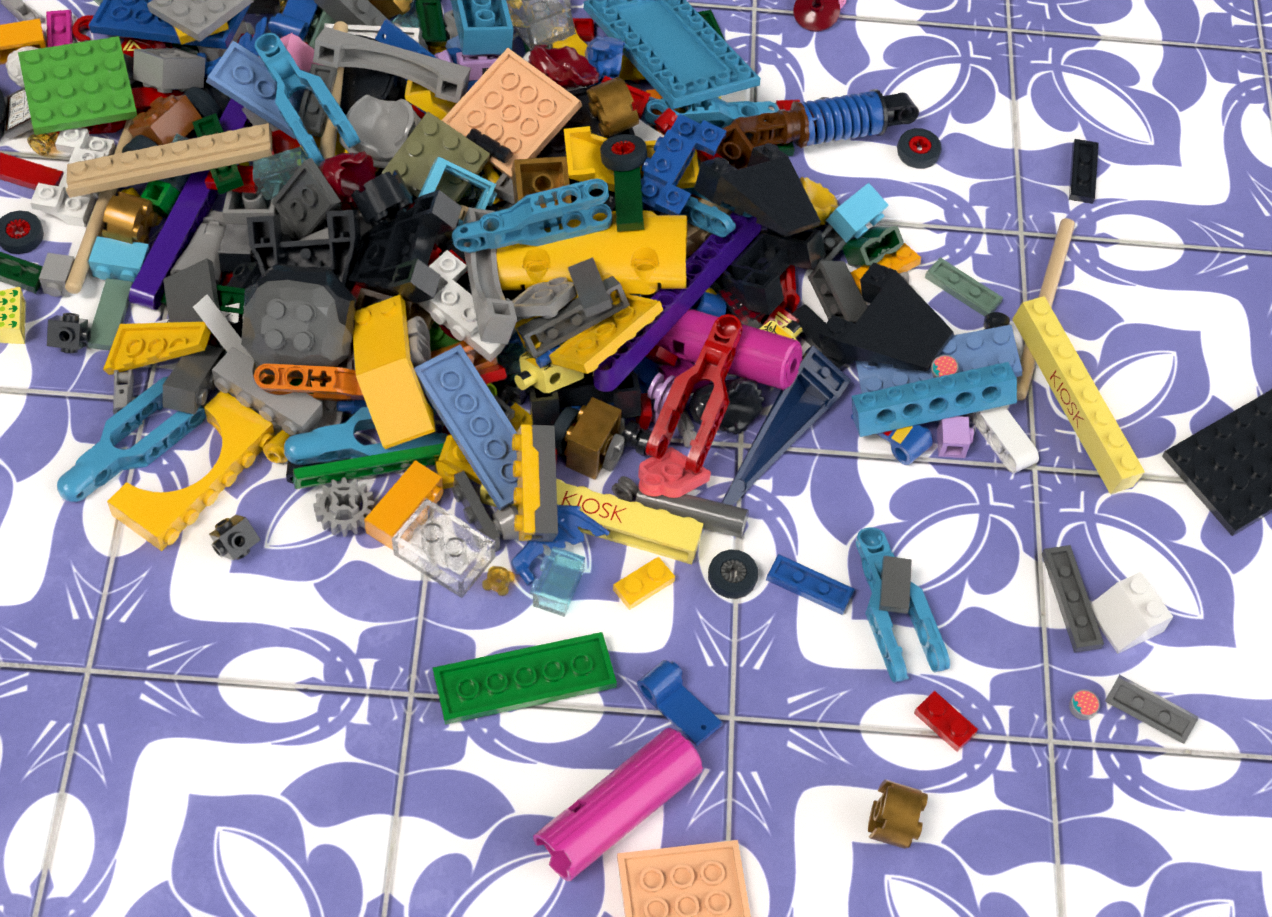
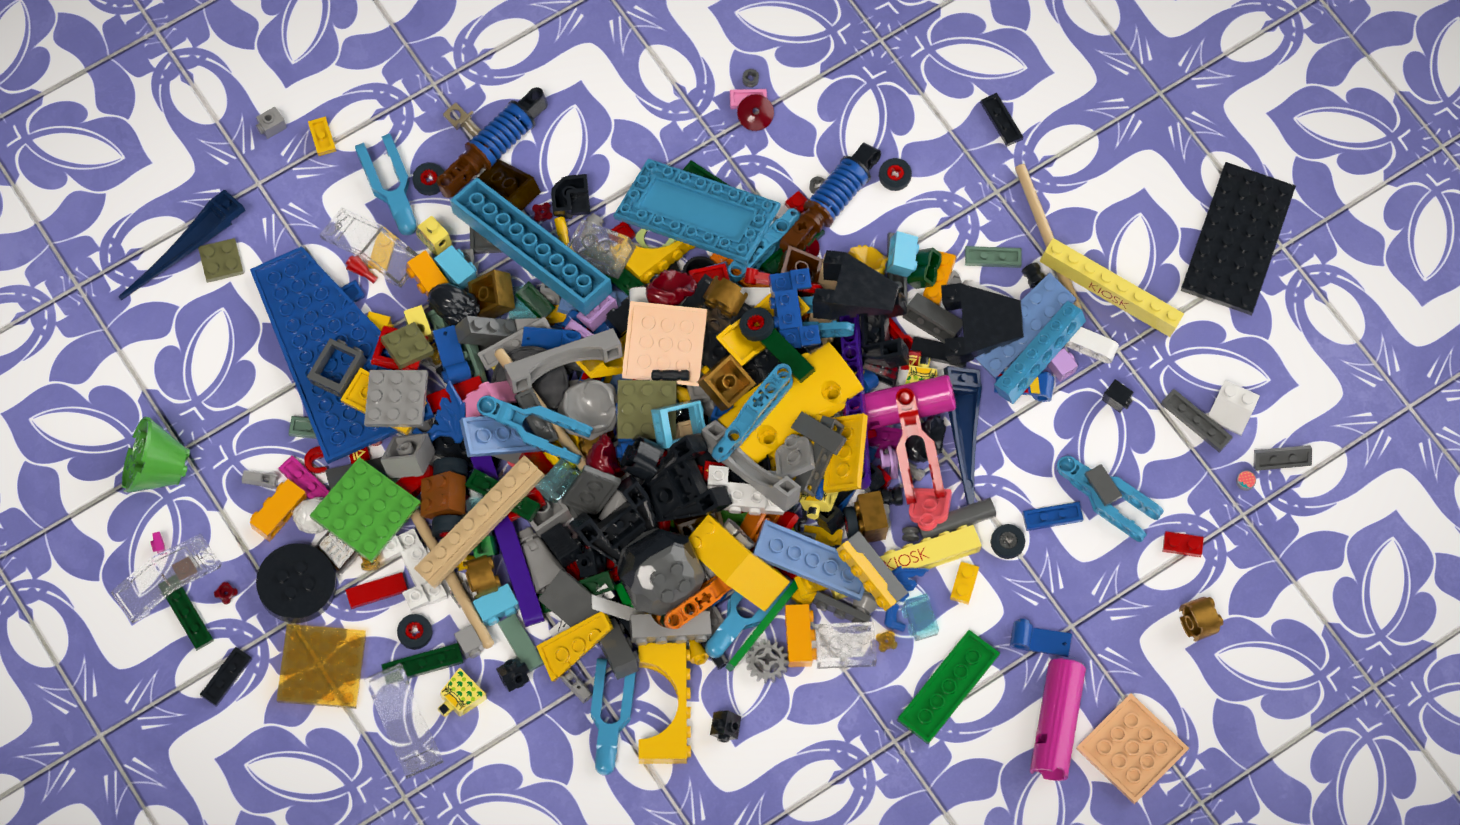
camera: 35 degrees left, 10 degrees up
blue piece [585,36,625,87] -> none
coral tile [931,355,959,378] -> none
none -> black brick [1102,379,1134,413]

